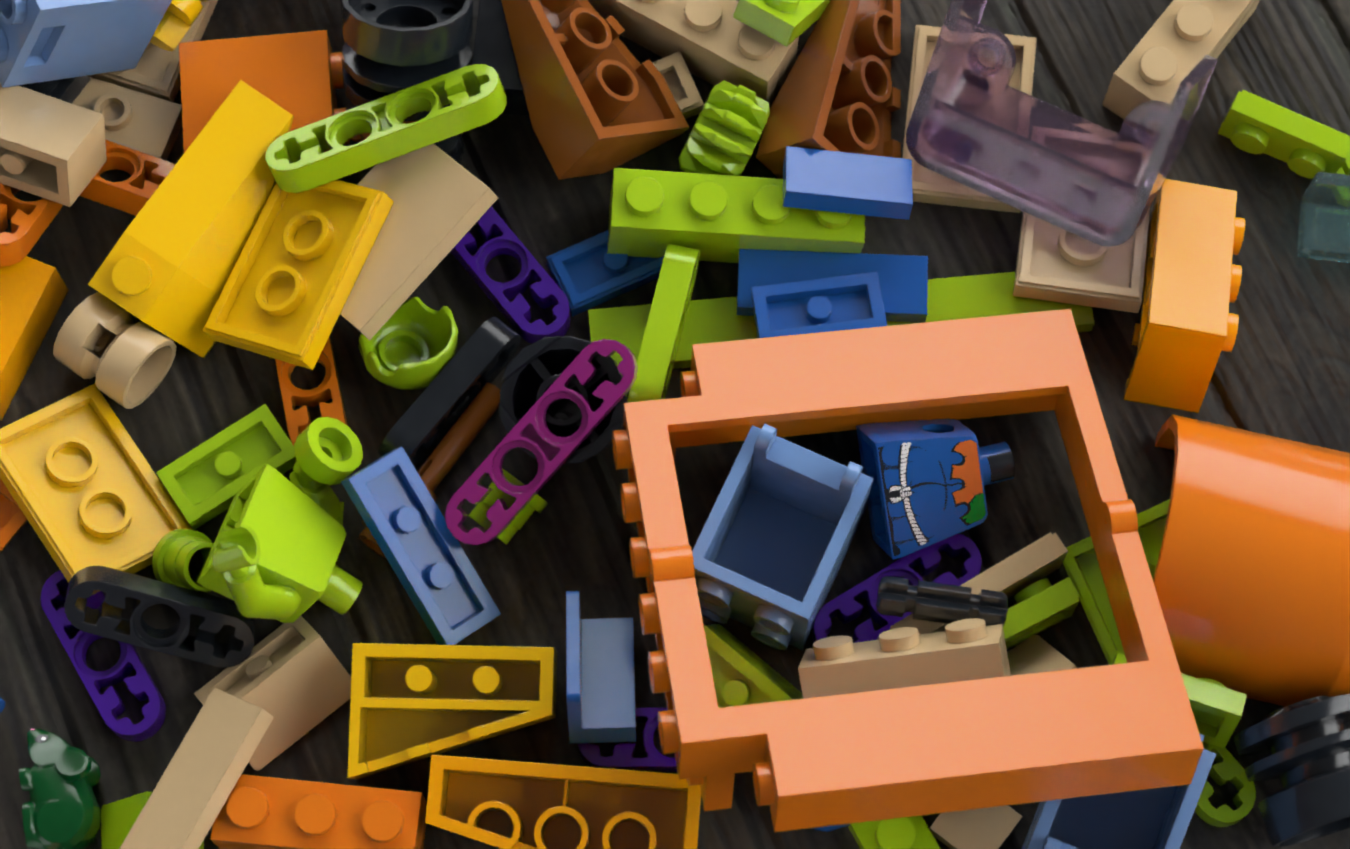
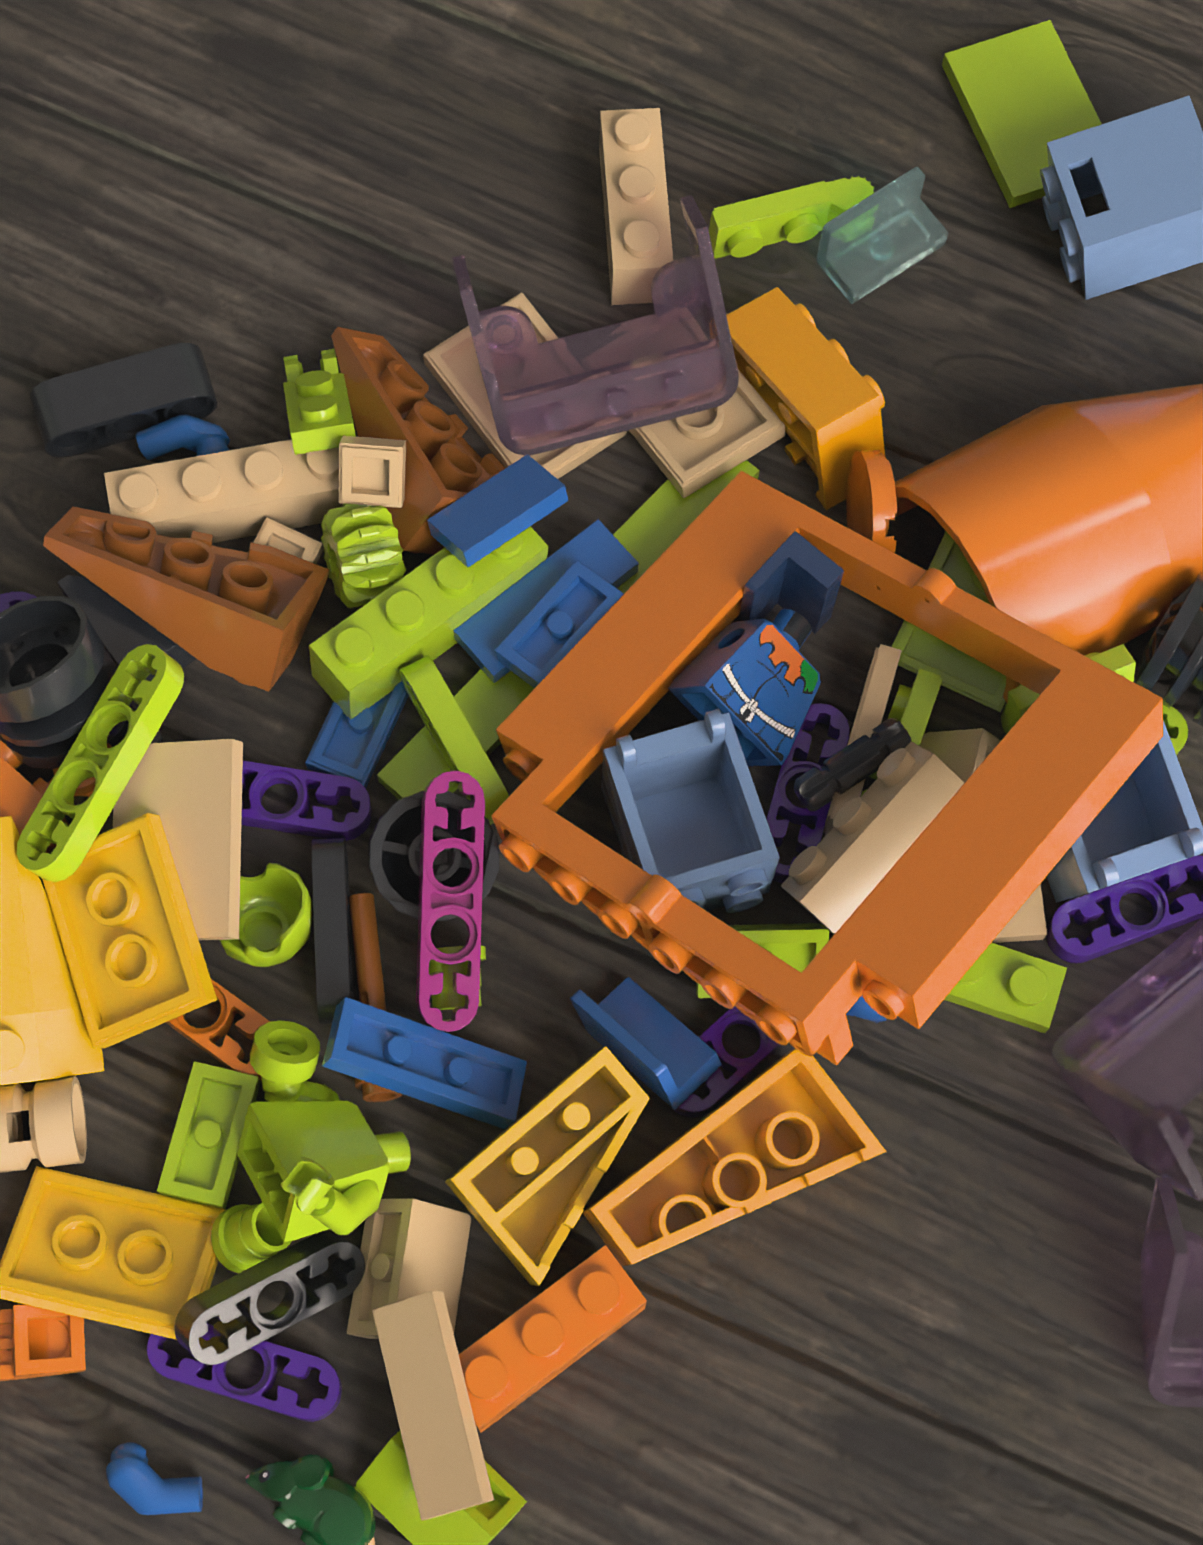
camera: 45 degrees left, 0 degrees up
none -> tan tile [339,436,406,508]
none -> dark blue panel [738,531,844,634]
none -> orange tile [847,450,897,553]

